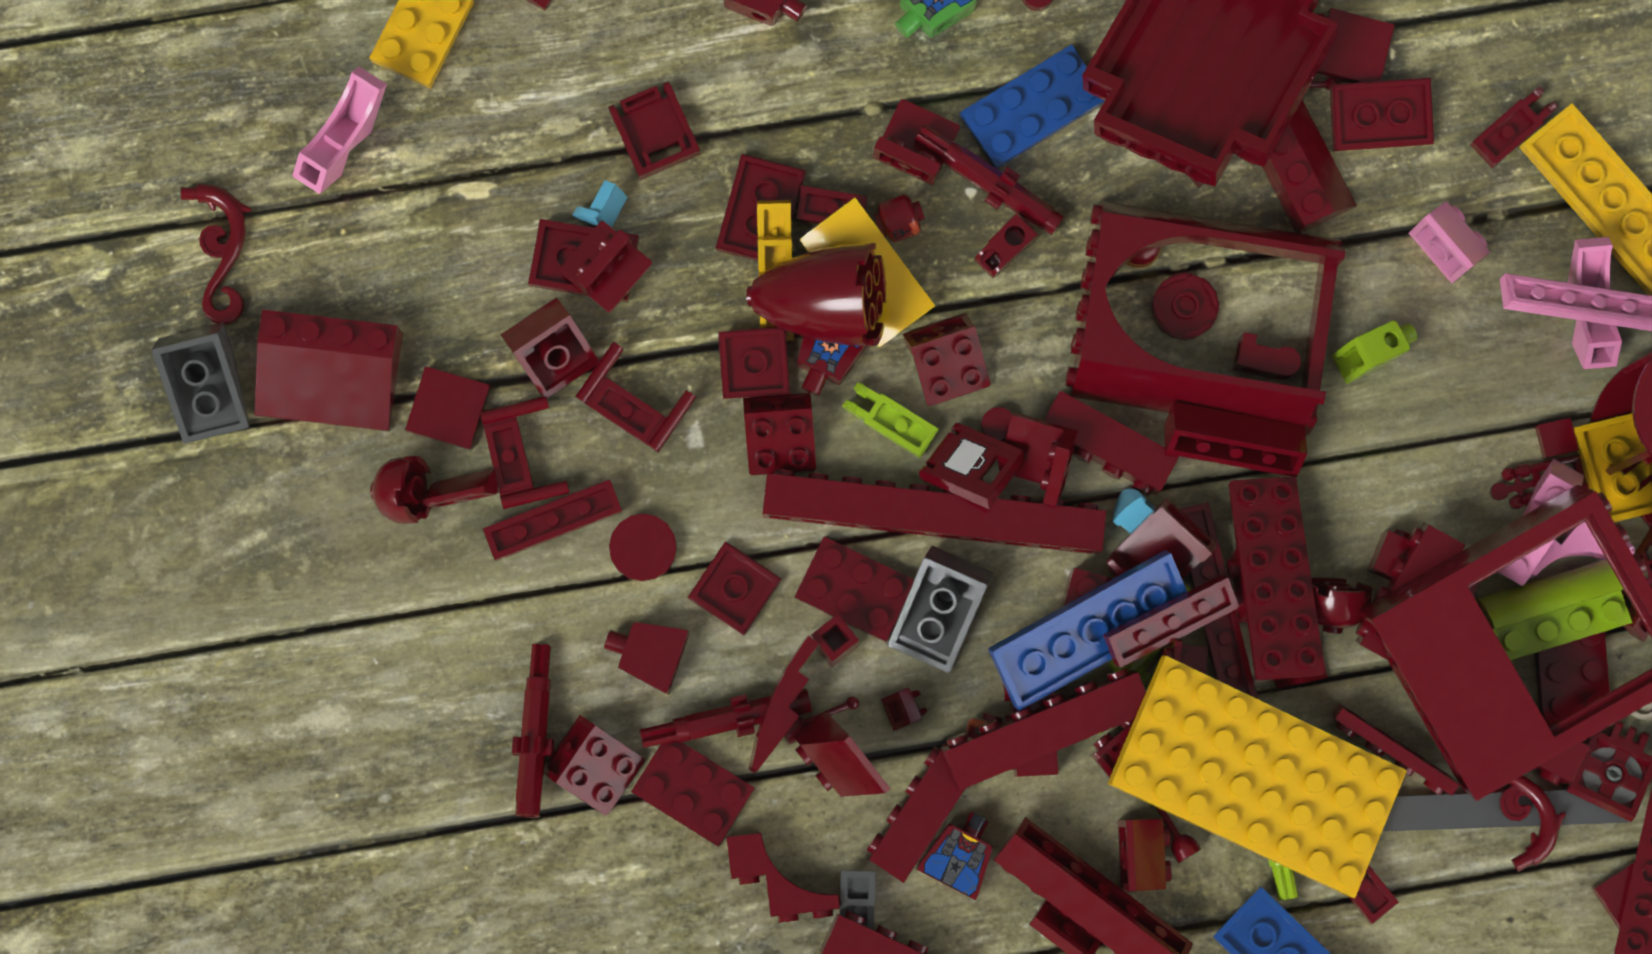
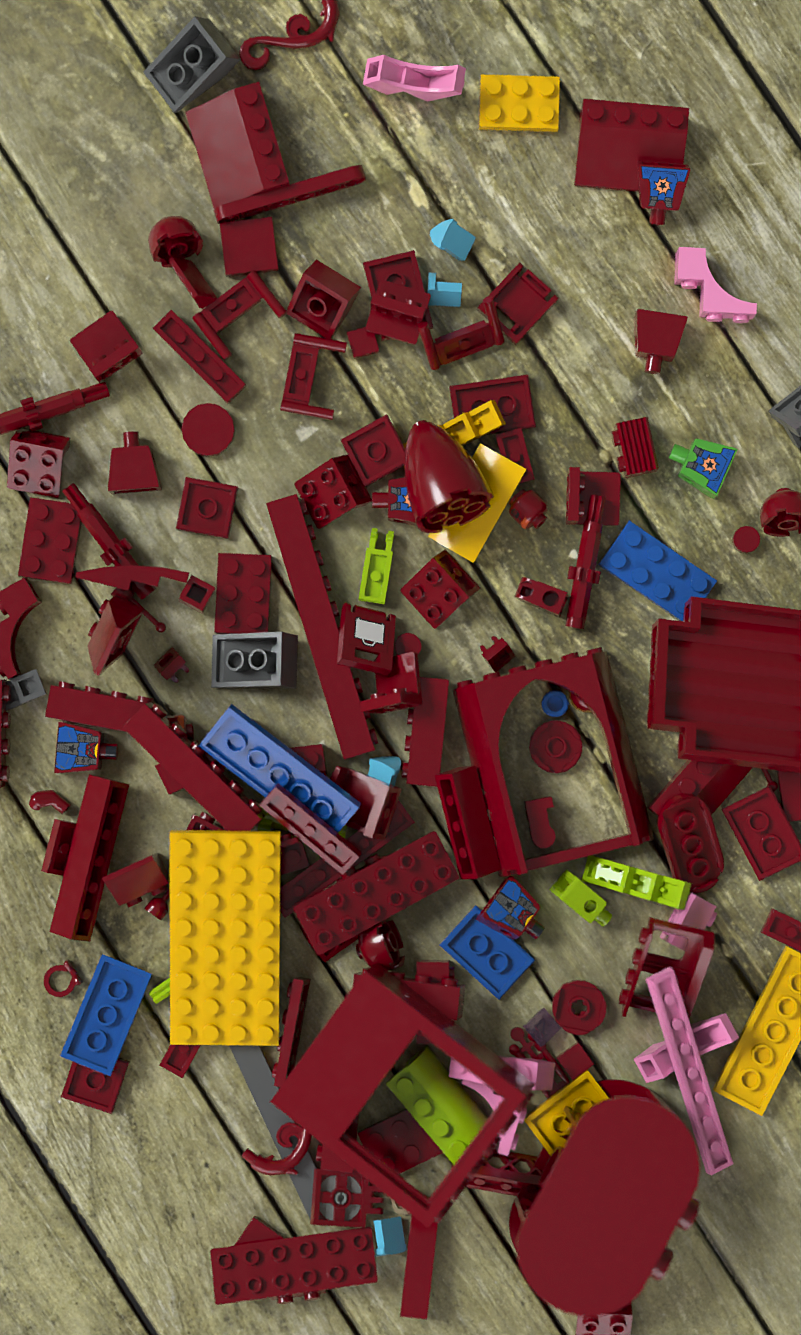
camera: 75 degrees right, 5 degrees up
none -> dark red arm [29,790,71,815]
none -> dark red bracket [70,311,143,383]
none -> dark red beam [213,165,366,224]
none -> dark red tile [347,327,379,359]
none -> dark red plate [418,296,505,370]
none -> medium azure tile [430,219,476,261]
none -> blue tile [439,905,535,1000]
none -> torso [476,875,545,940]
none -> dark red tile [480,636,515,672]
none -> tile [523,1008,561,1047]
none -> blue tile [541,690,569,717]
none -> dark red plate [552,980,606,1035]
none -> lime slope [582,855,691,910]
none -> dark red brick [611,417,659,478]
none -> dark red window [618,917,714,1019]
none -> dark red tile [658,793,724,893]

